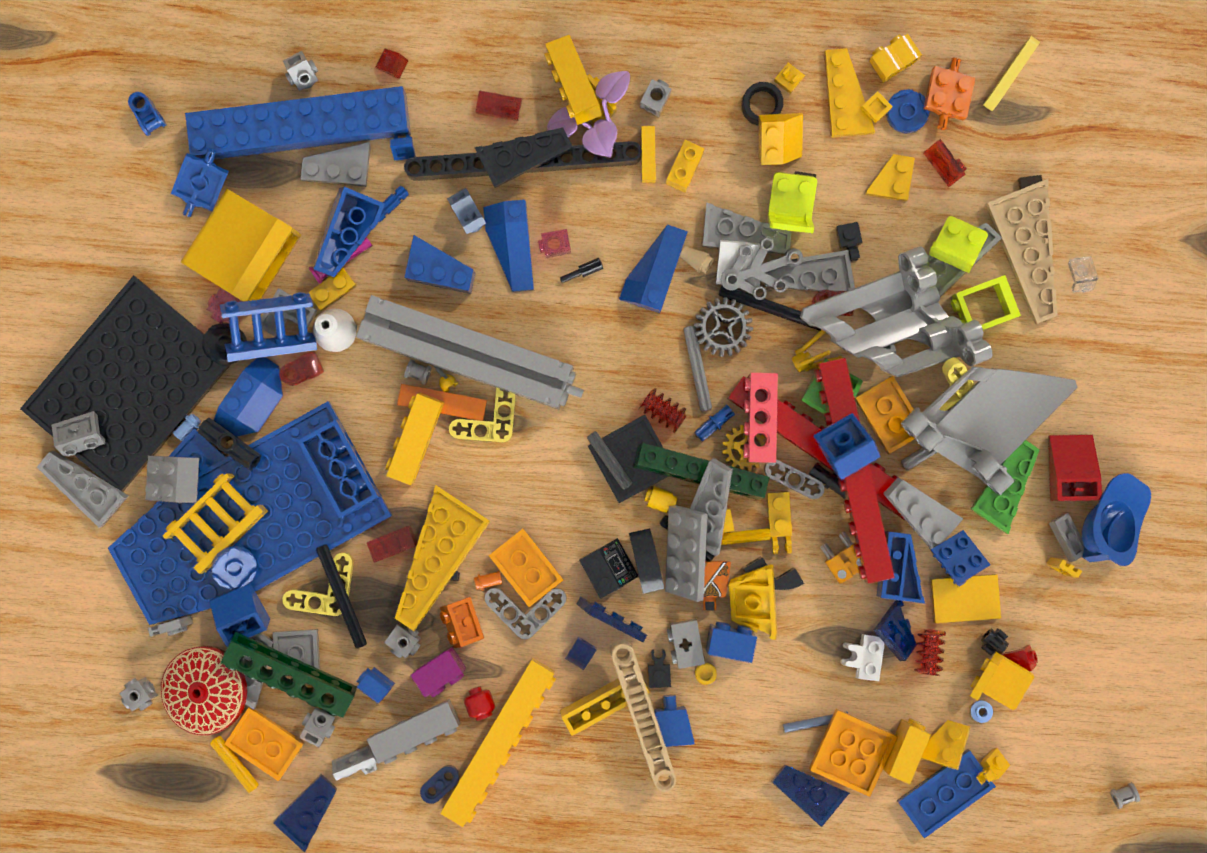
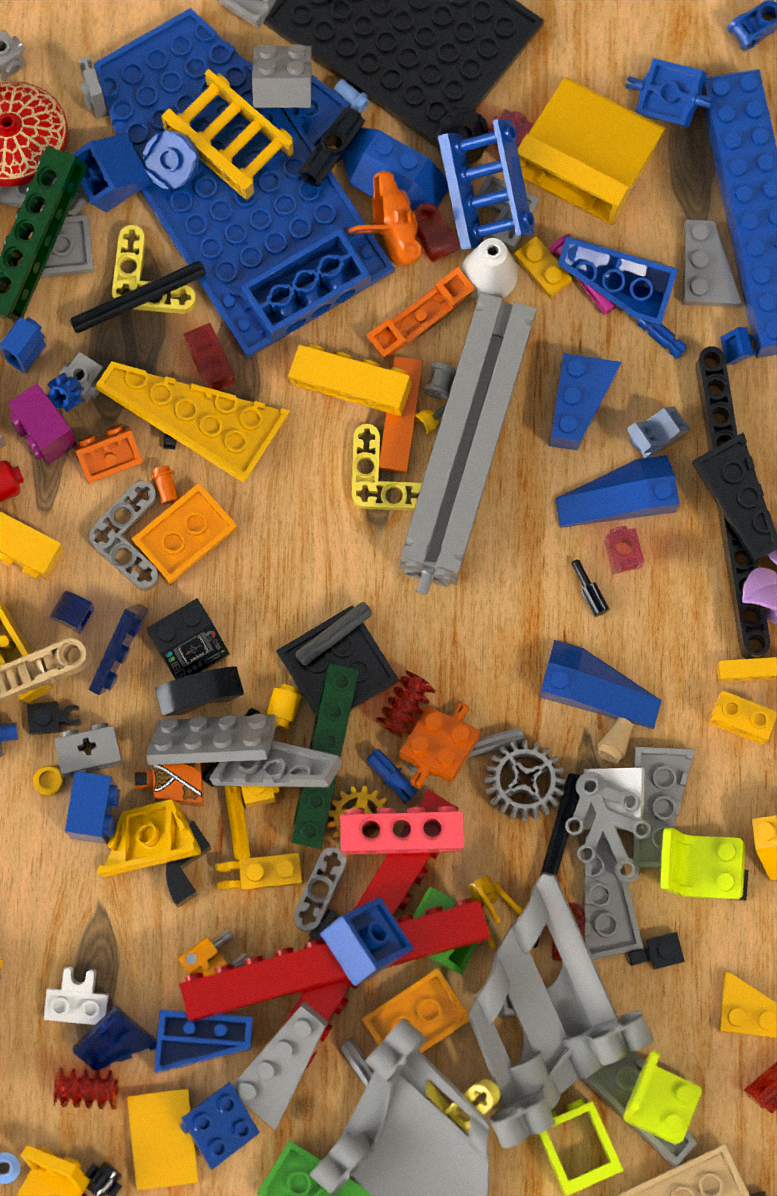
camera: 80 degrees right, 10 degrees down
none -> blue gear [46,373,84,412]
none -> orange piece [347,171,422,267]
none -> orange slope [366,267,476,359]
none -> orange plate [399,702,481,788]

